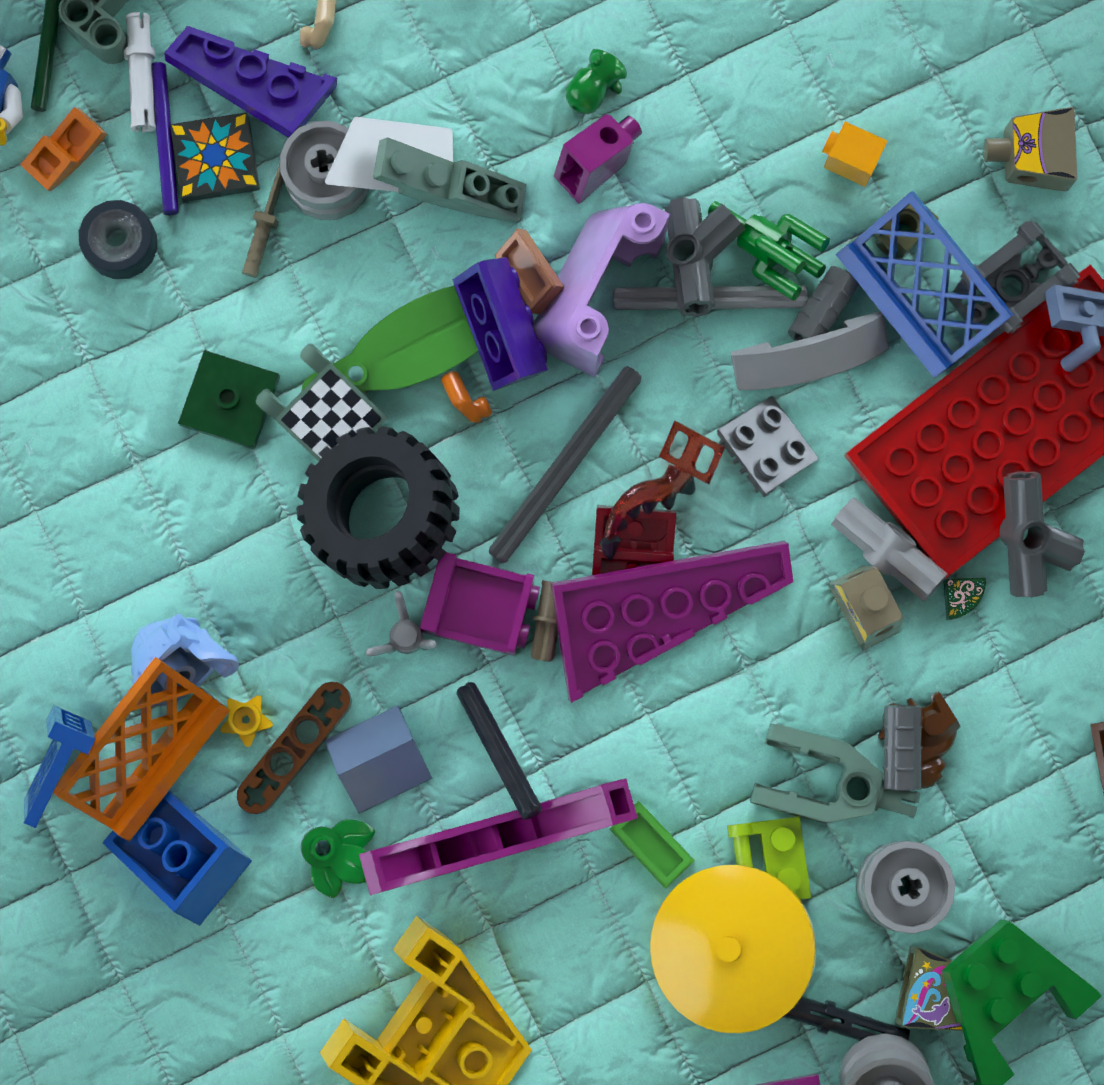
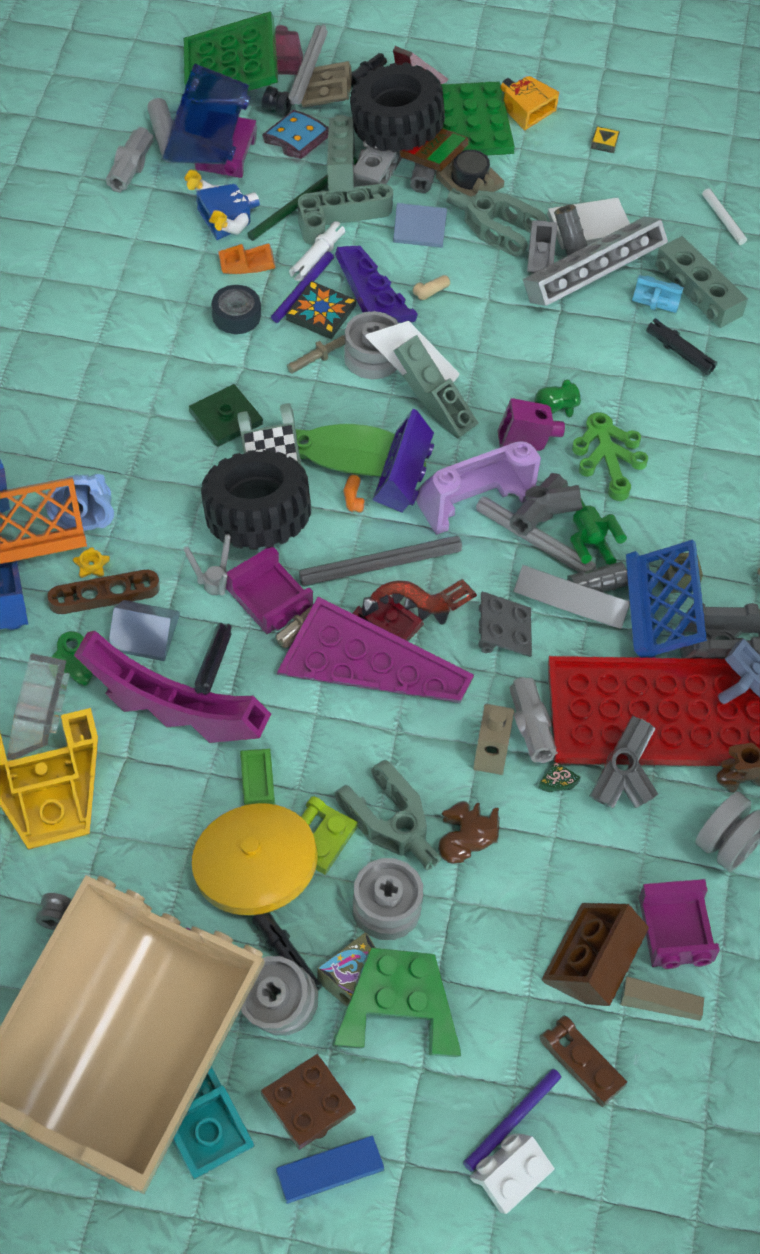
camera: 35 degrees right, 25 degrees down
nougat tile [494,228,564,314] -> none
light orange brick [822,121,887,187] -> none
dark grey axle [882,705,923,791] -> none
none -> clear slope [7,653,70,760]
none -> bright green plant [572,412,648,501]

